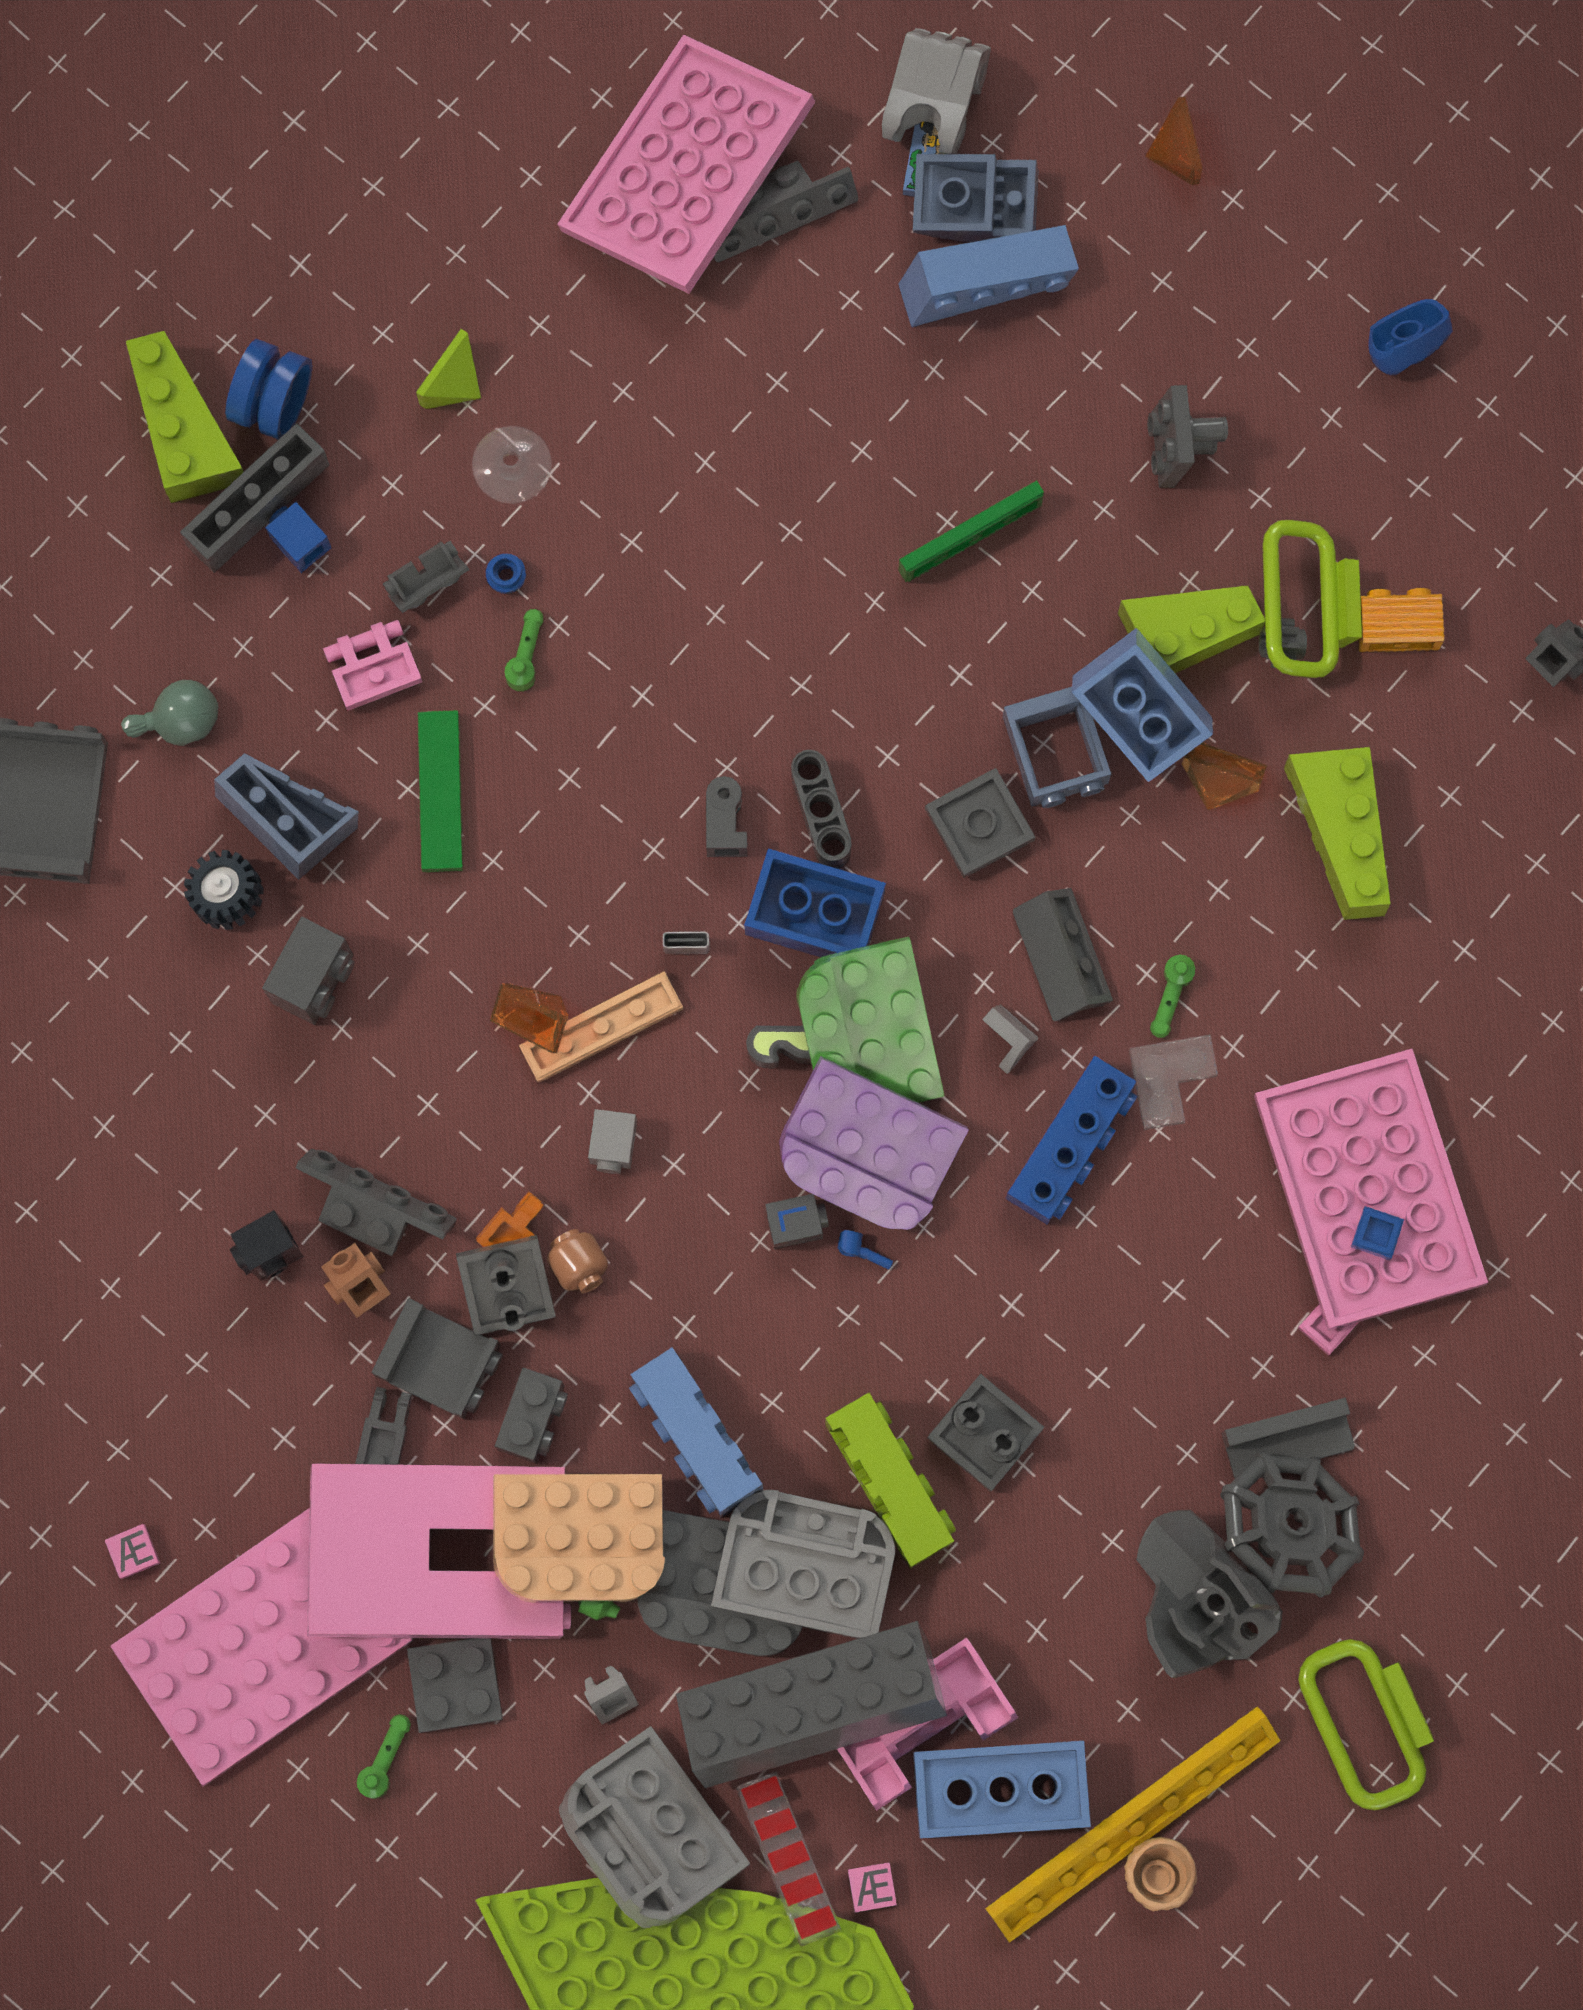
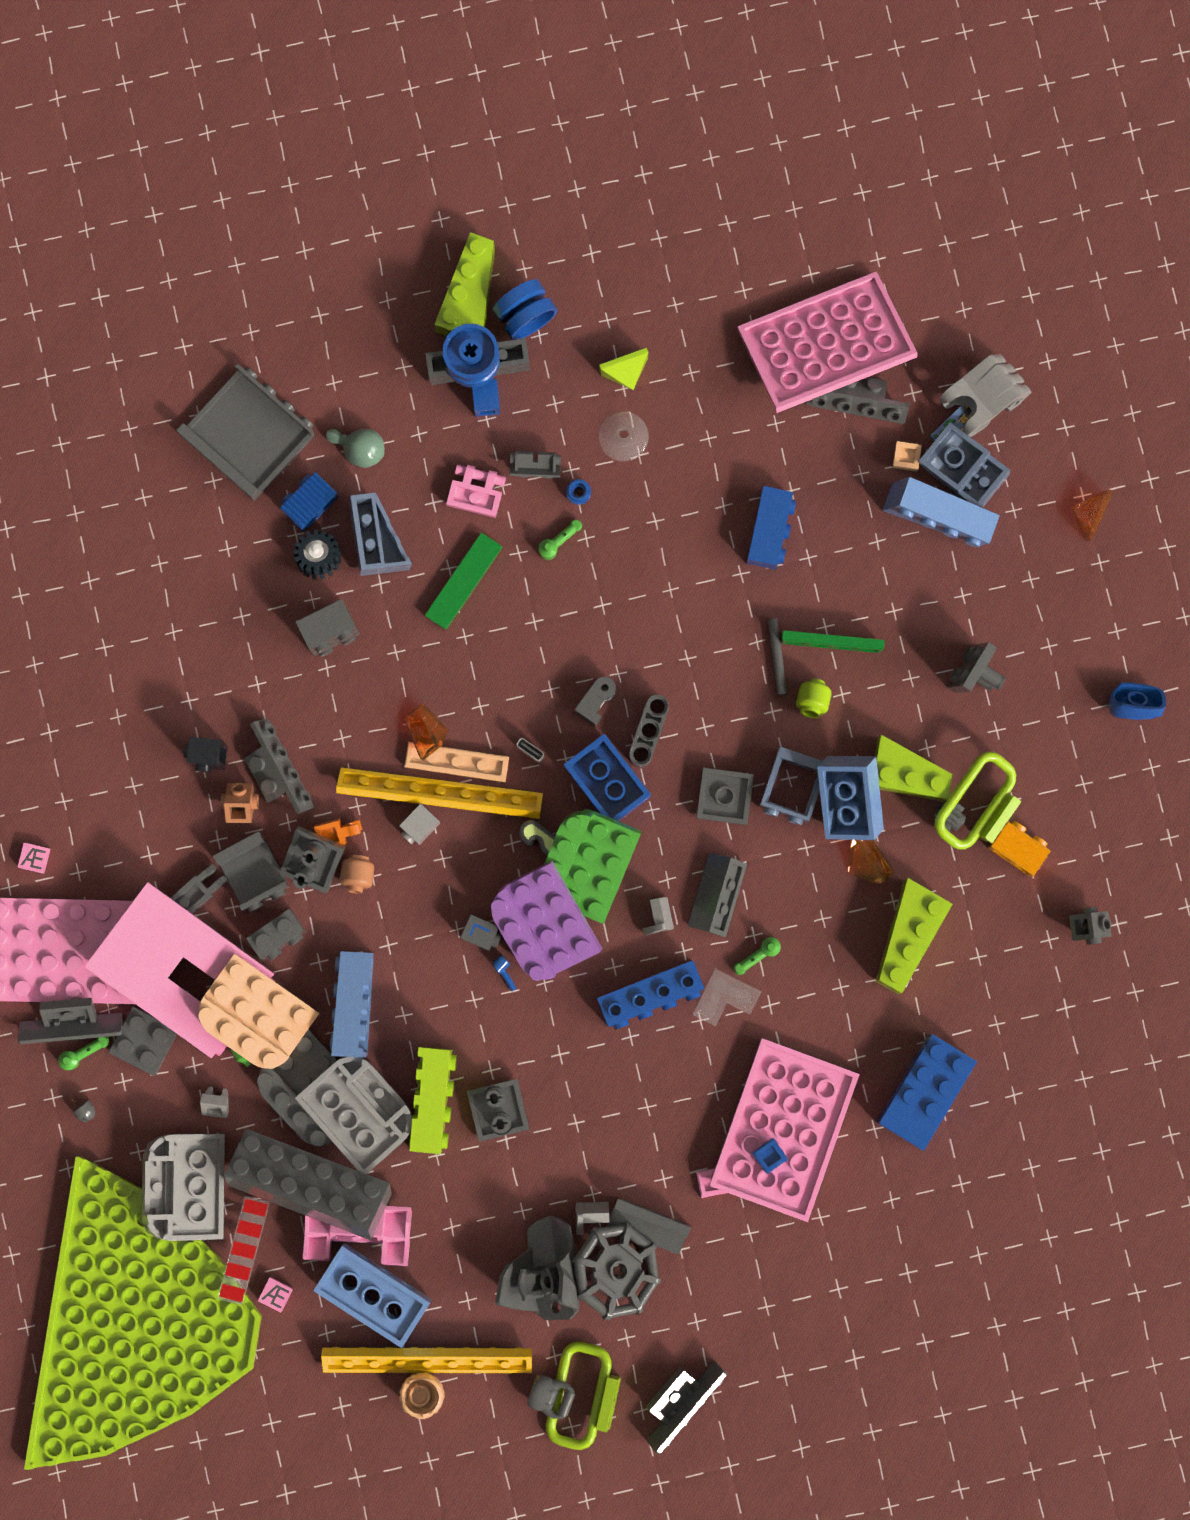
camera: 35 degrees right, 5 degrees up
none -> dark grey bracket [18,998,124,1044]
none -> dark grey hinge [72,1100,96,1122]
none -> blue brick [280,472,339,532]
none -> yellow plate [336,768,543,819]
none -> blue wheel [443,324,500,387]
none -> dark grey piece [527,1375,575,1419]
none -> light grey tile [575,1202,609,1235]
none -> dark grey bracket [646,1361,727,1454]
none -> blue brick [746,486,796,570]
none -> dark grey bar [768,619,787,695]
none -> lime head [796,679,832,718]
none -> blue brick [876,1034,977,1151]
none -> light nougat plate [892,441,922,471]

